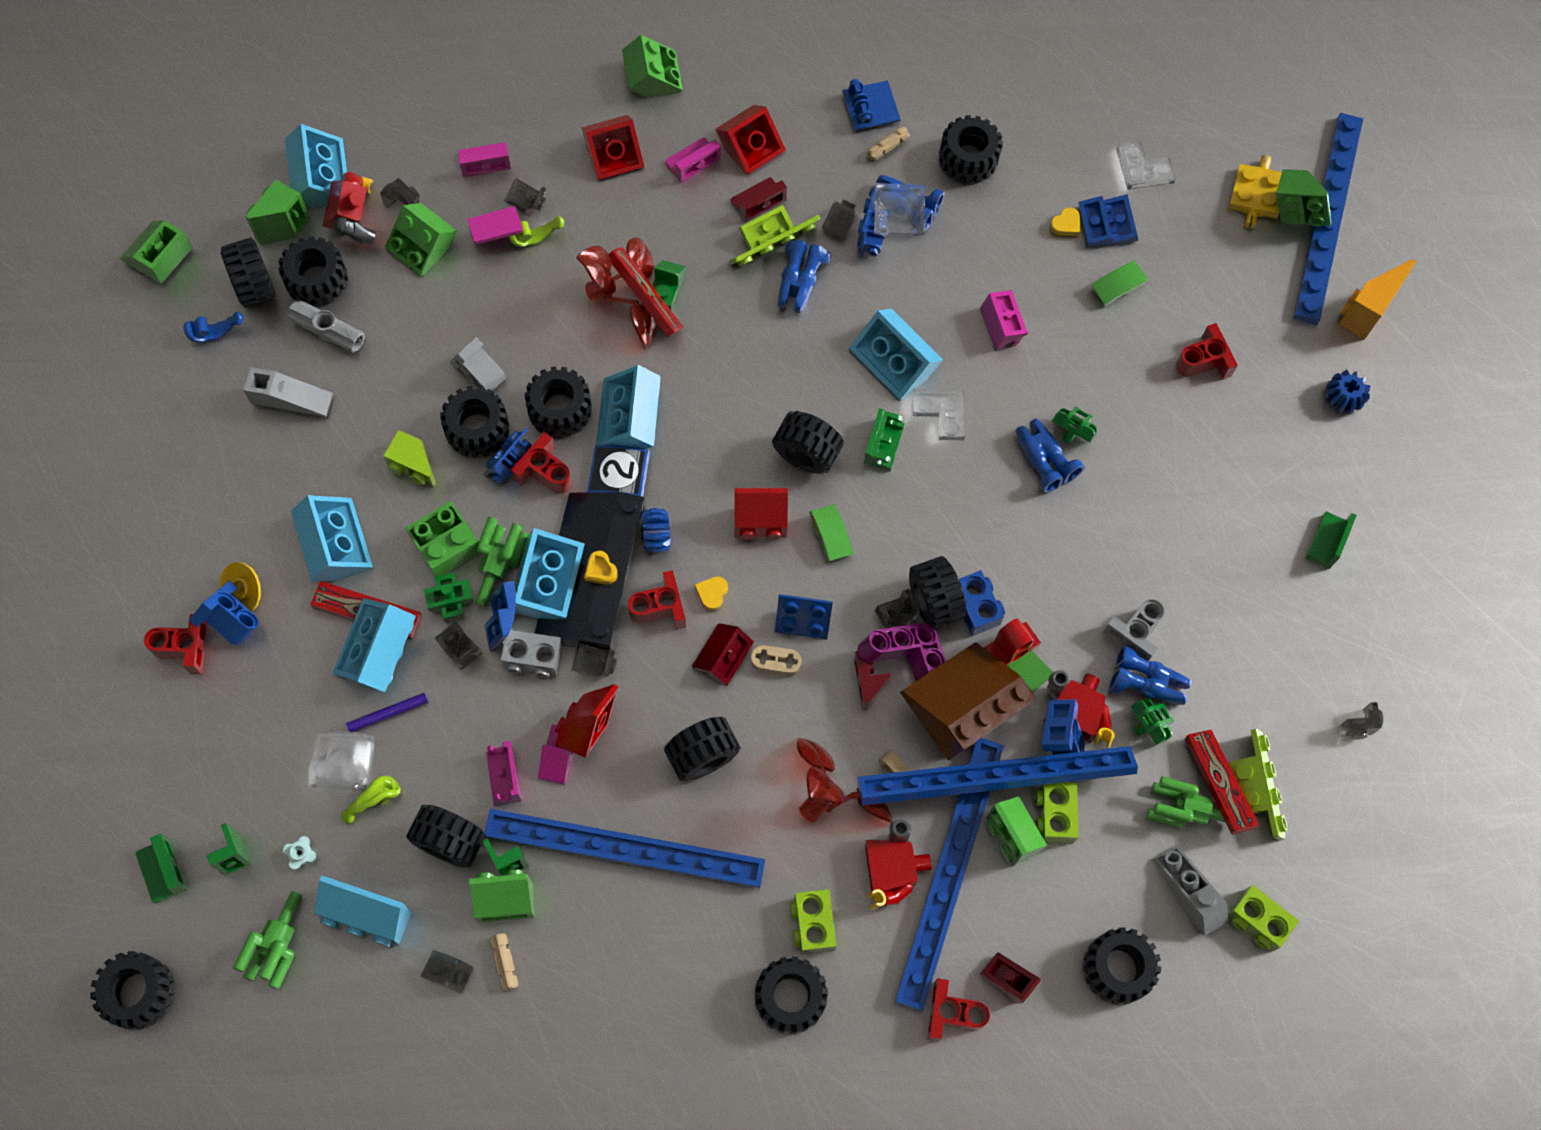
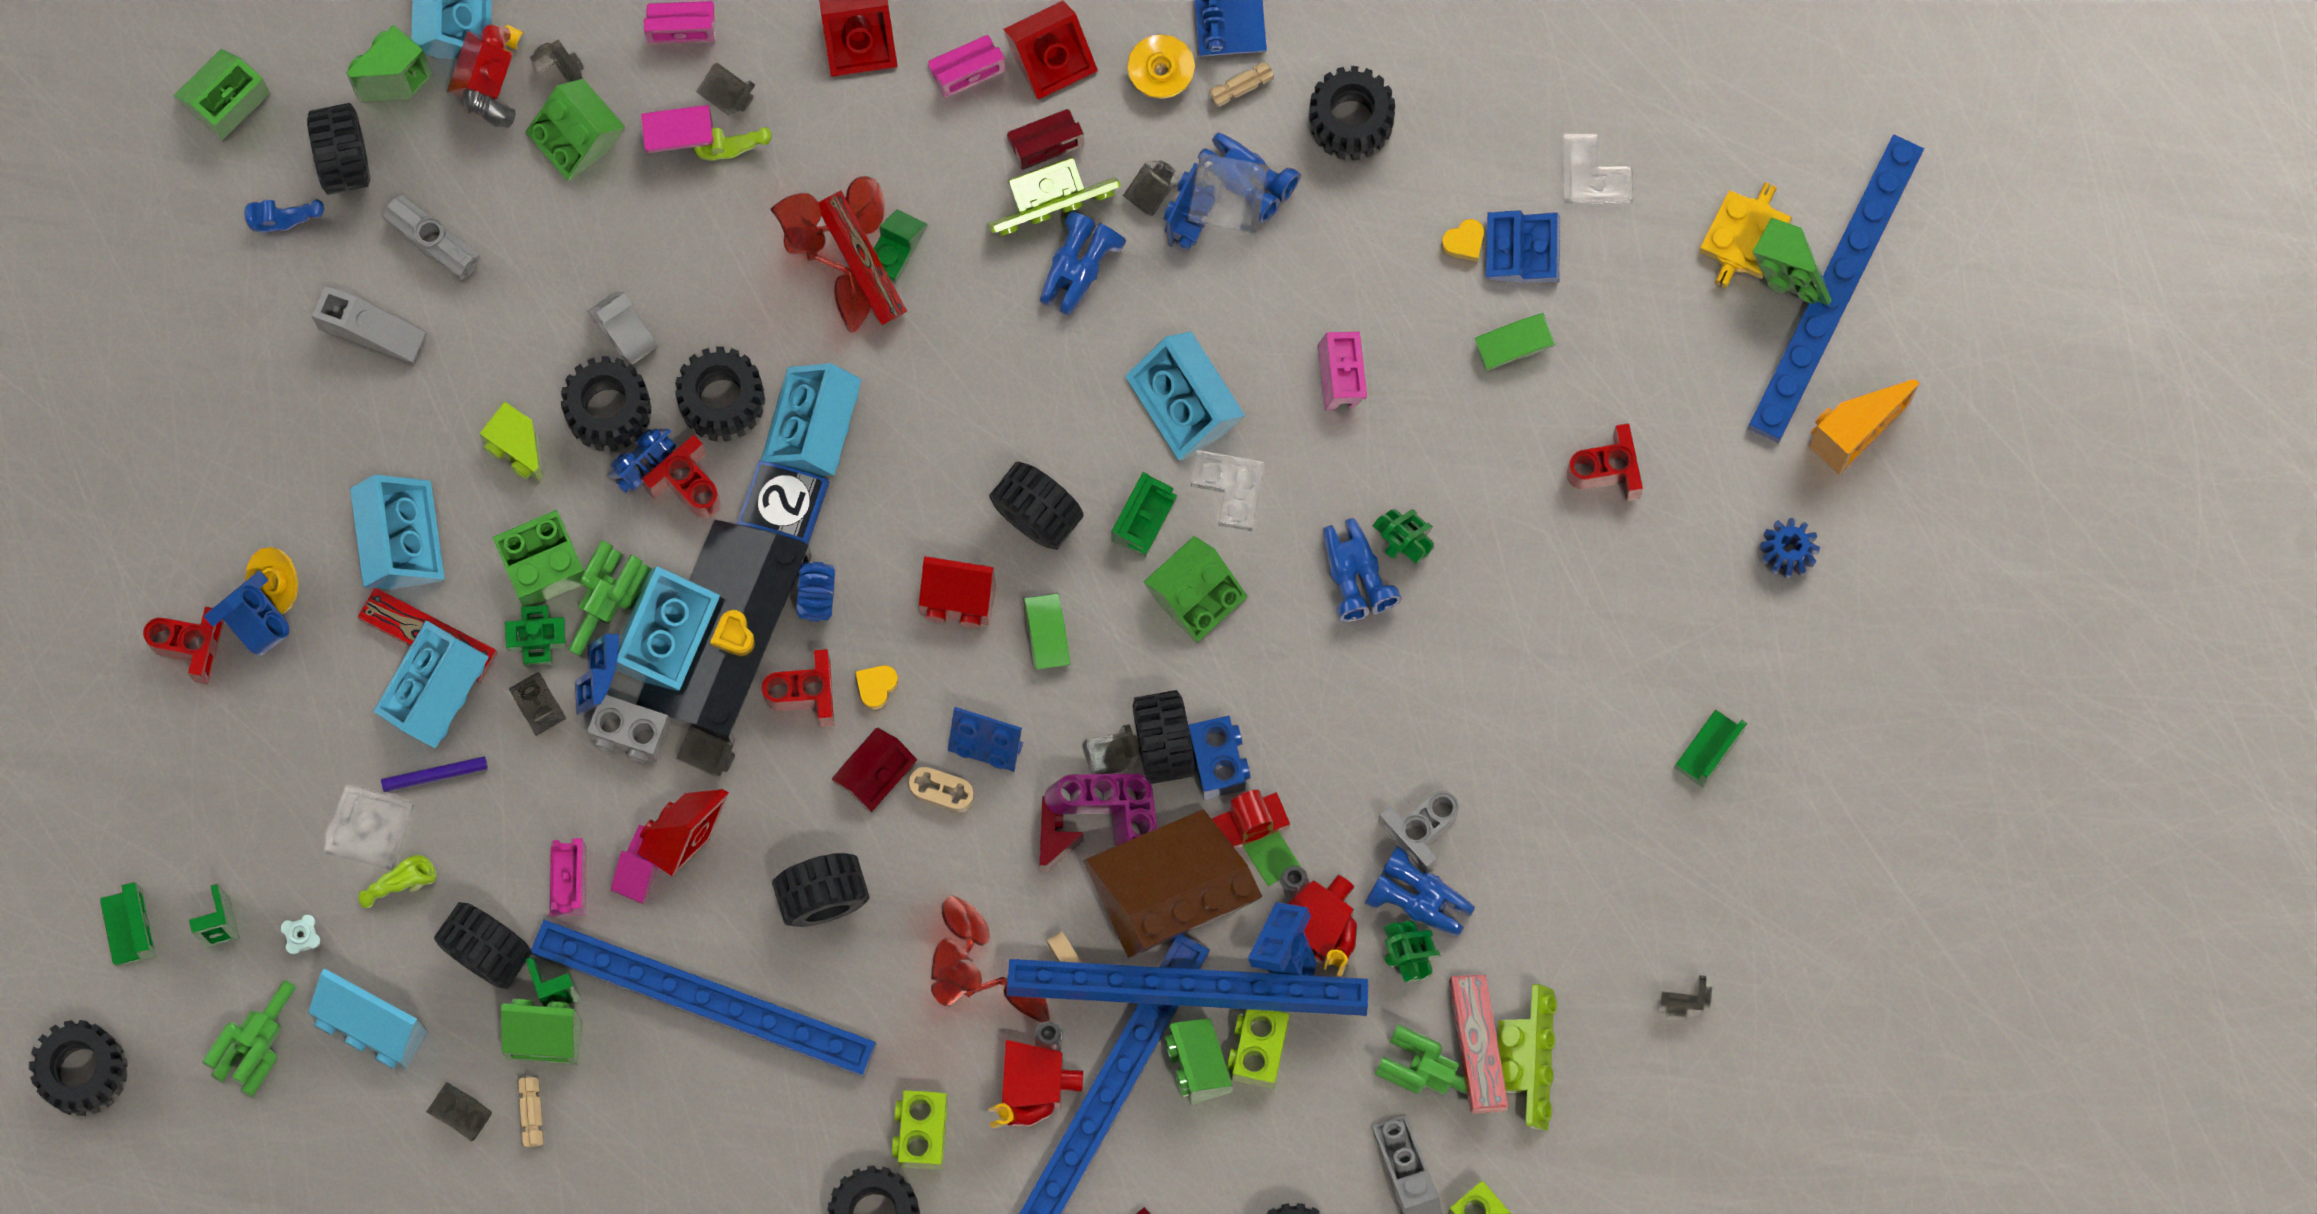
camera: 15 degrees right, 5 degrees up
black tyre [278,236,348,307] -> none
none -> yellow dish [1127,34,1195,99]
none -> bright green slope [1143,536,1248,643]

